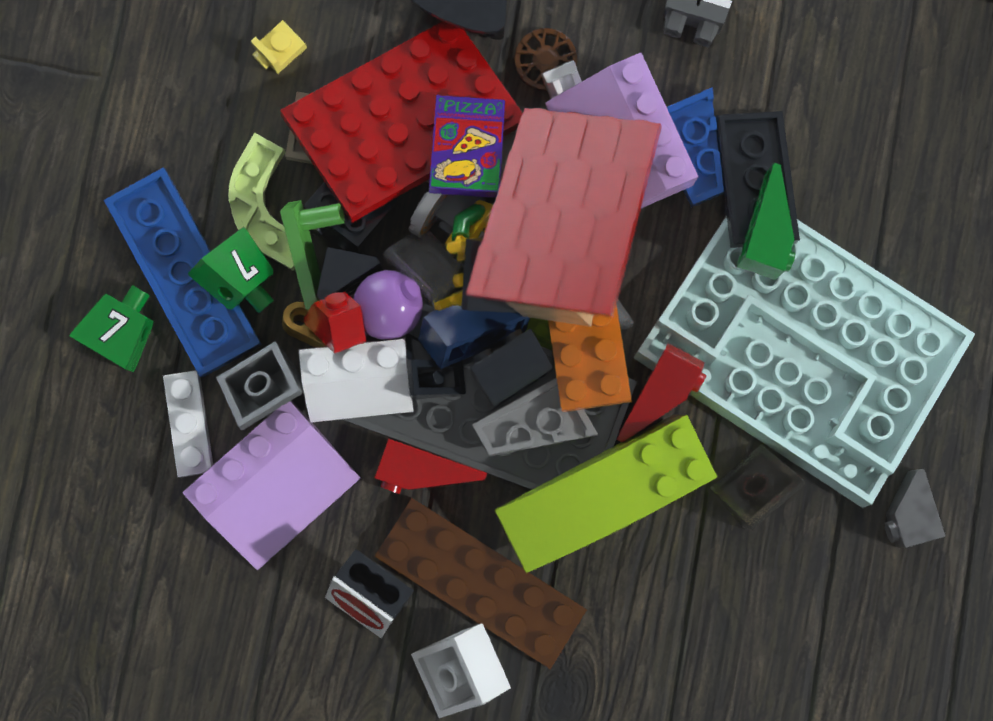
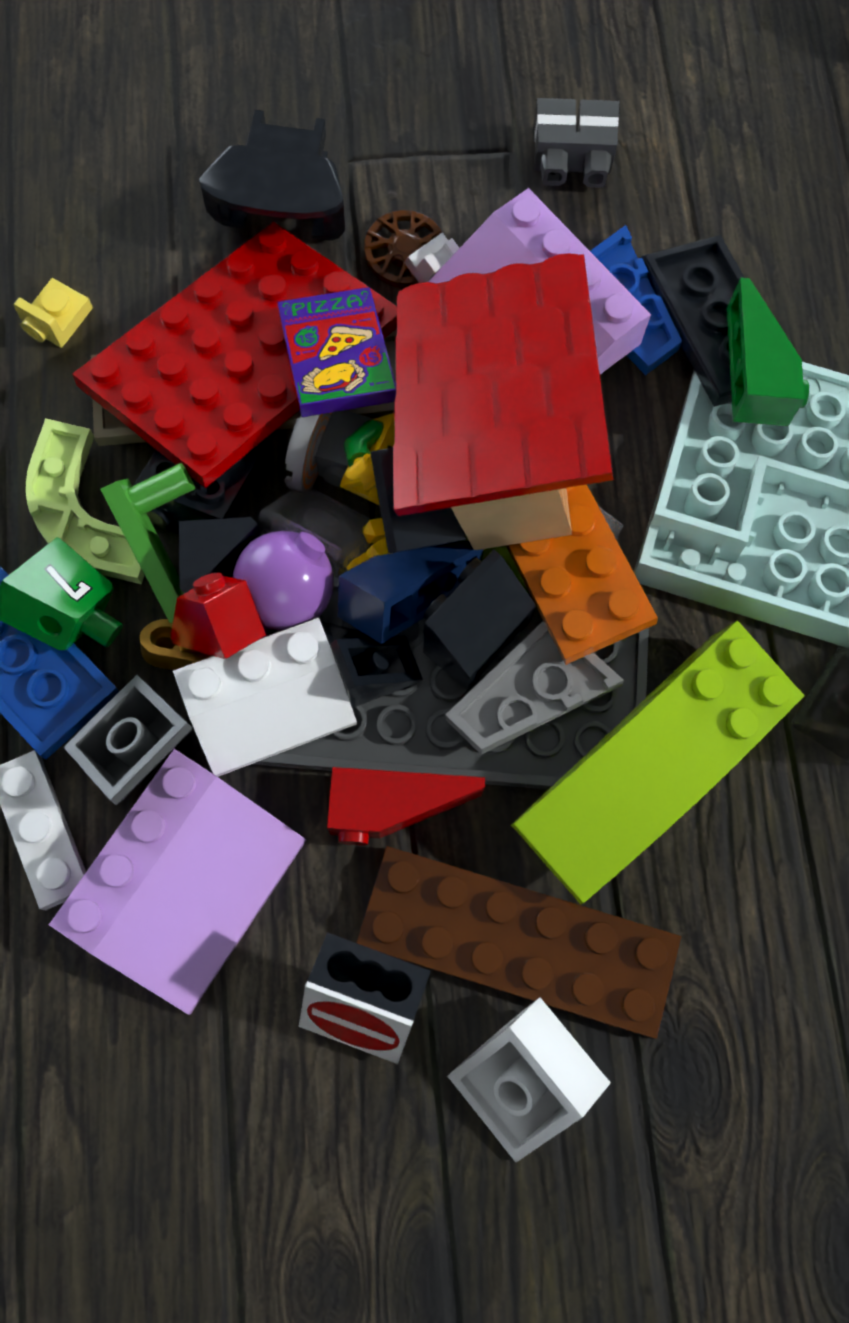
camera: 20 degrees left, 10 degrees down
red slope [617,343,707,443] -> none

